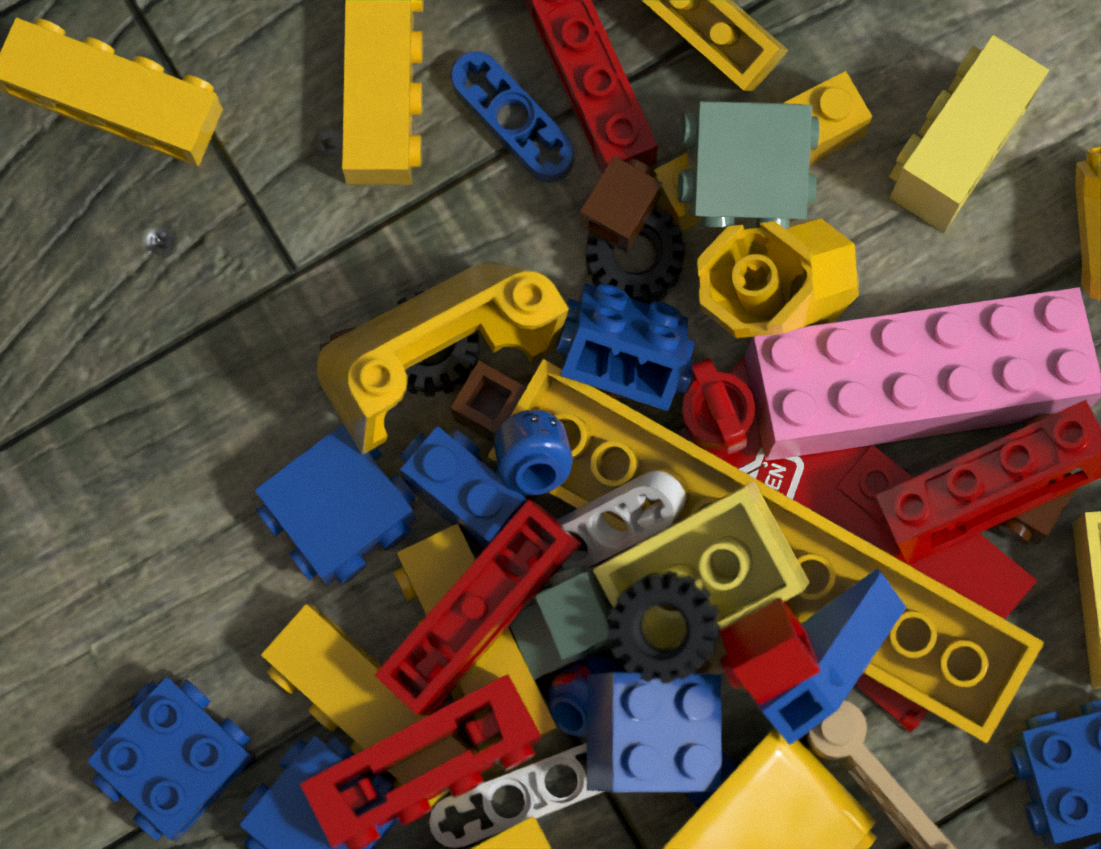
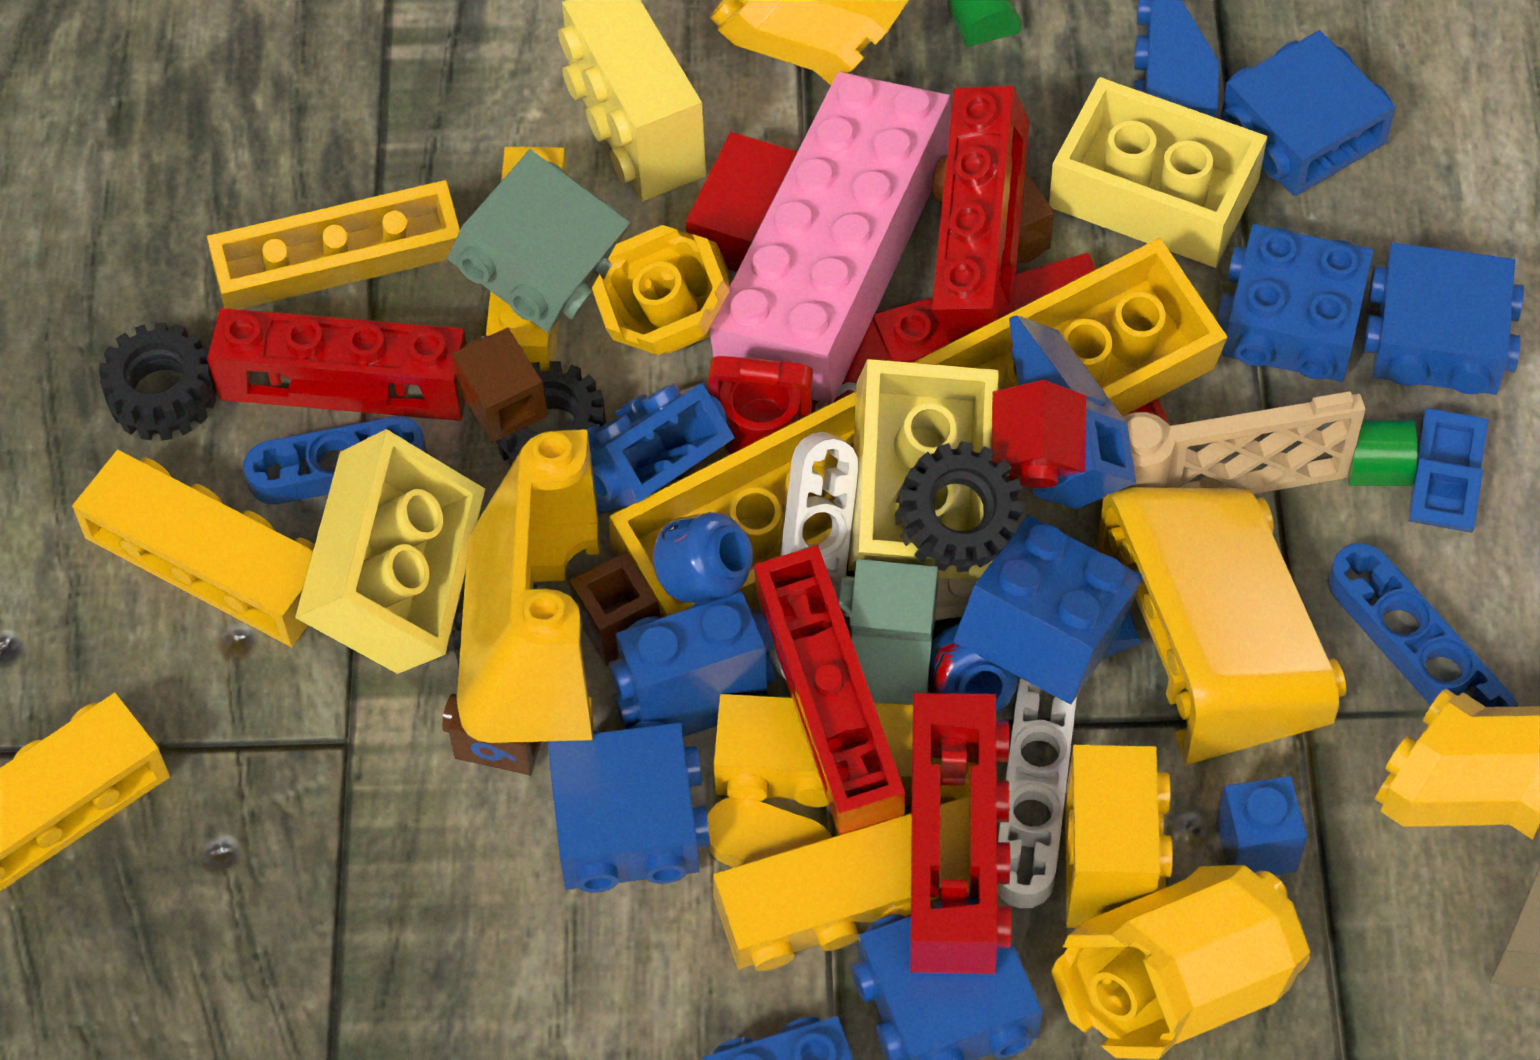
camera: 60 degrees left, 20 degrees down
none -> light yellow brick [295,429,485,674]
none -> red brick [685,131,797,272]
none -> yellow tile [707,797,832,868]

